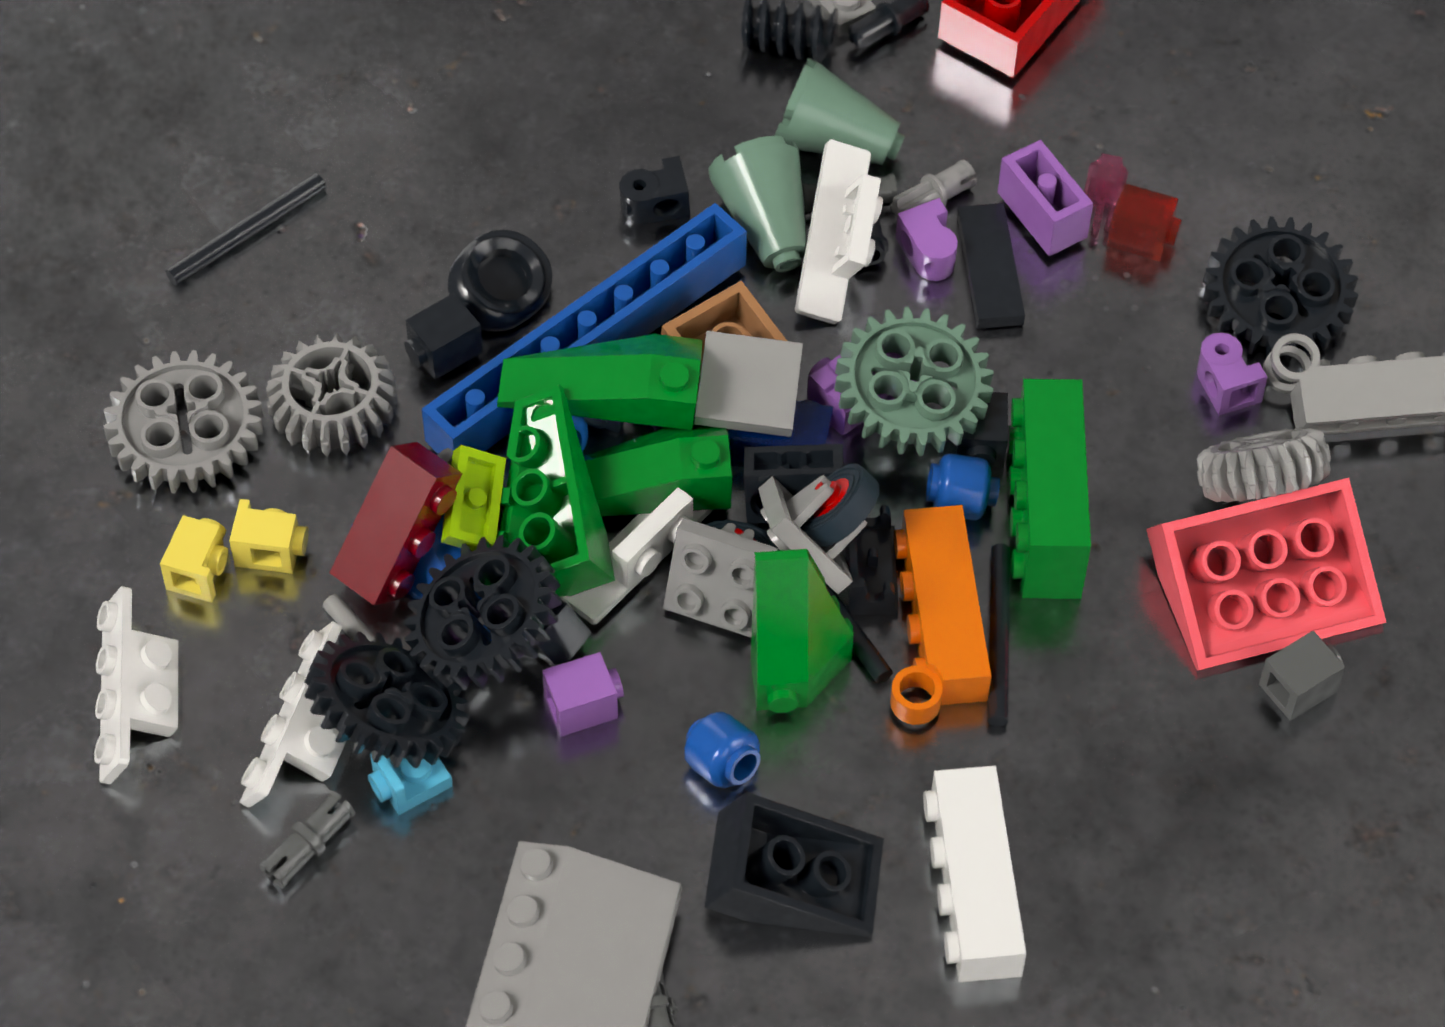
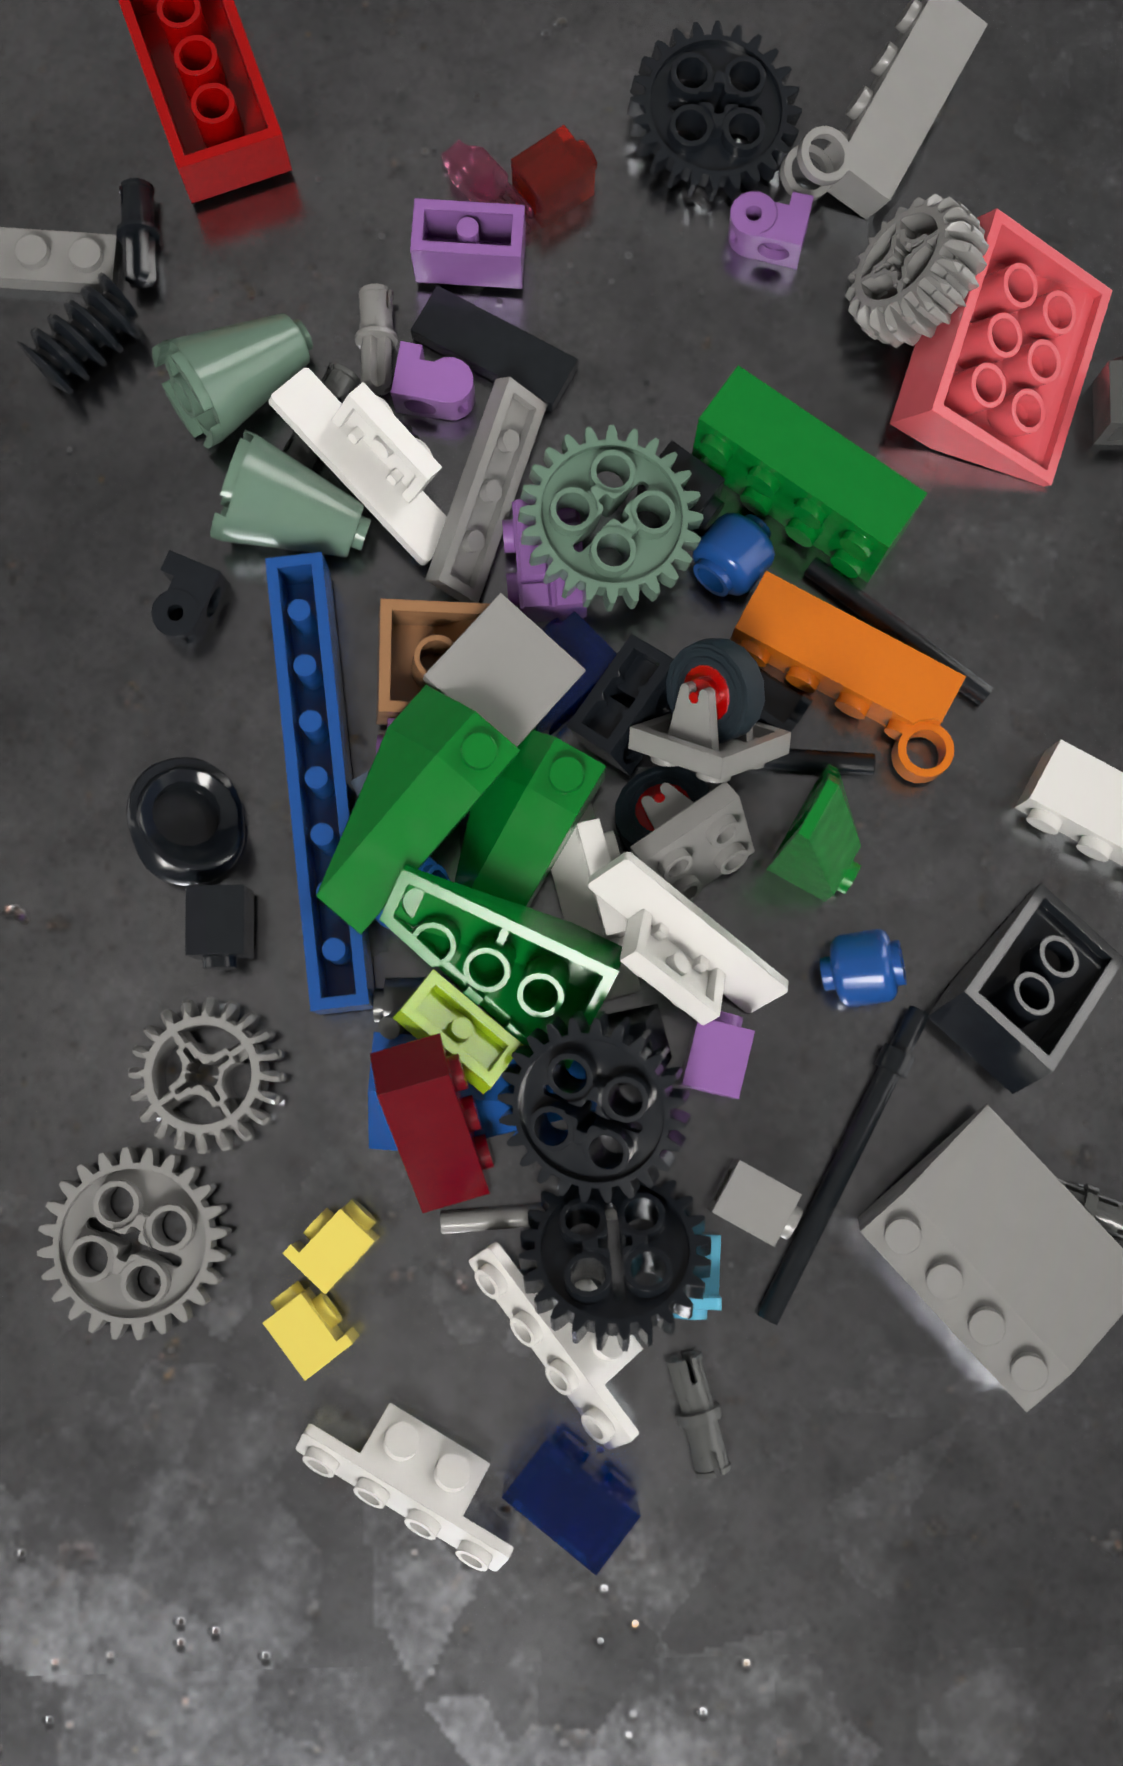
camera: 55 degrees left, 25 degrees up
none -> light grey plate [425,377,547,603]
none -> clear blue brick [501,1428,641,1575]
none -> white bracket [588,852,789,1026]
none -> light grey brick [707,1158,803,1247]
none -> black bar [757,1005,929,1325]

